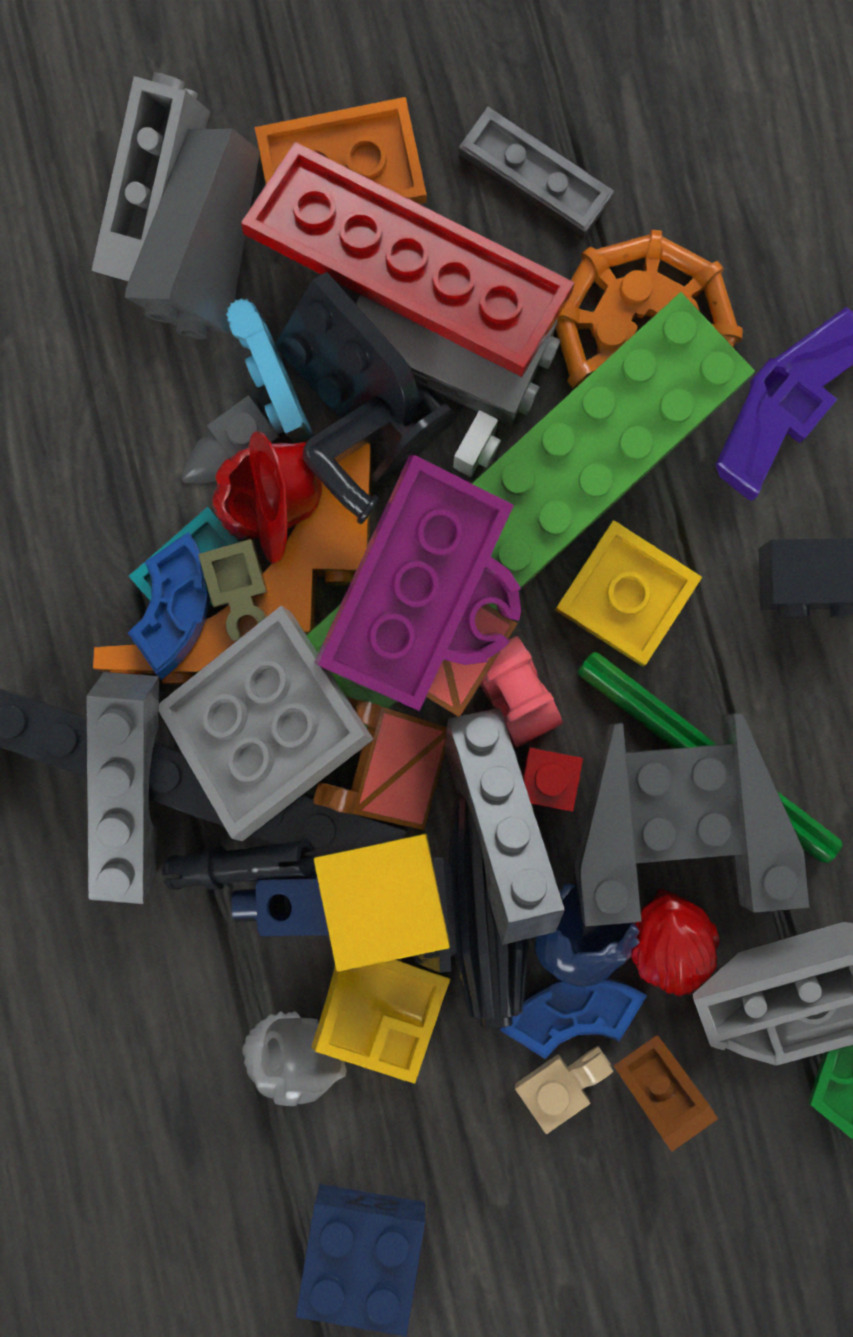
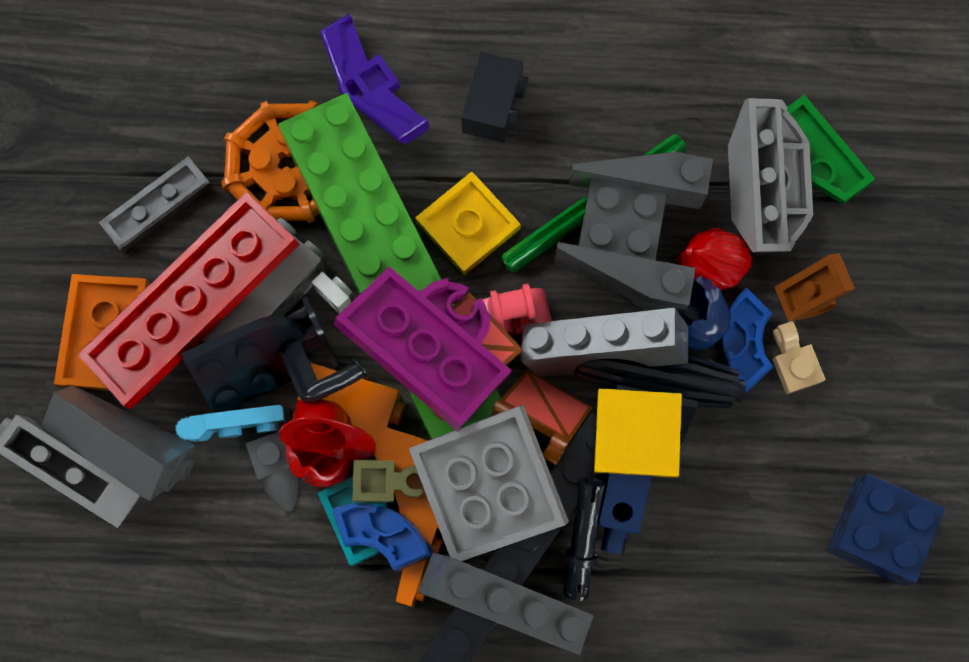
camera: 70 degrees left, 10 degrees down
light grey hair [242,1011,347,1106] -> none
yellow plate [311,959,450,1084] -> none
red brick [521,747,583,812] -> none

